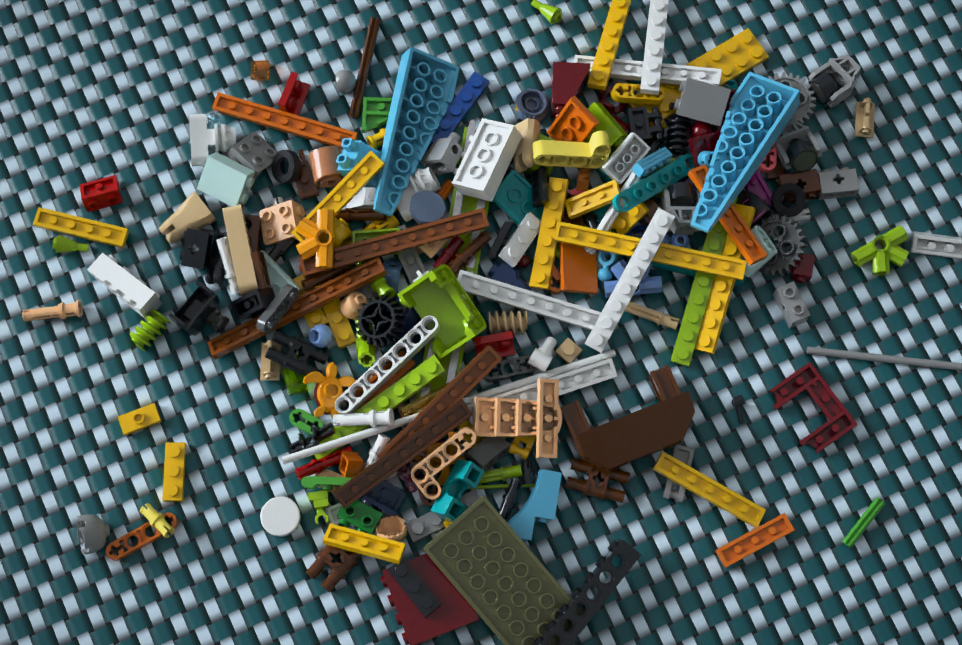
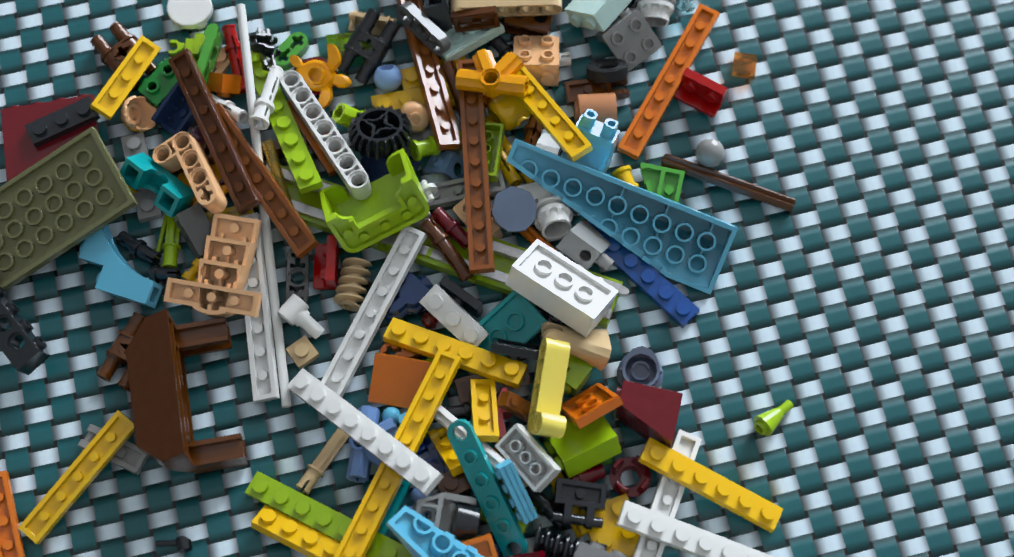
camera: 100 degrees right, 5 degrees down
yellow beam [611,83,665,105] -> none

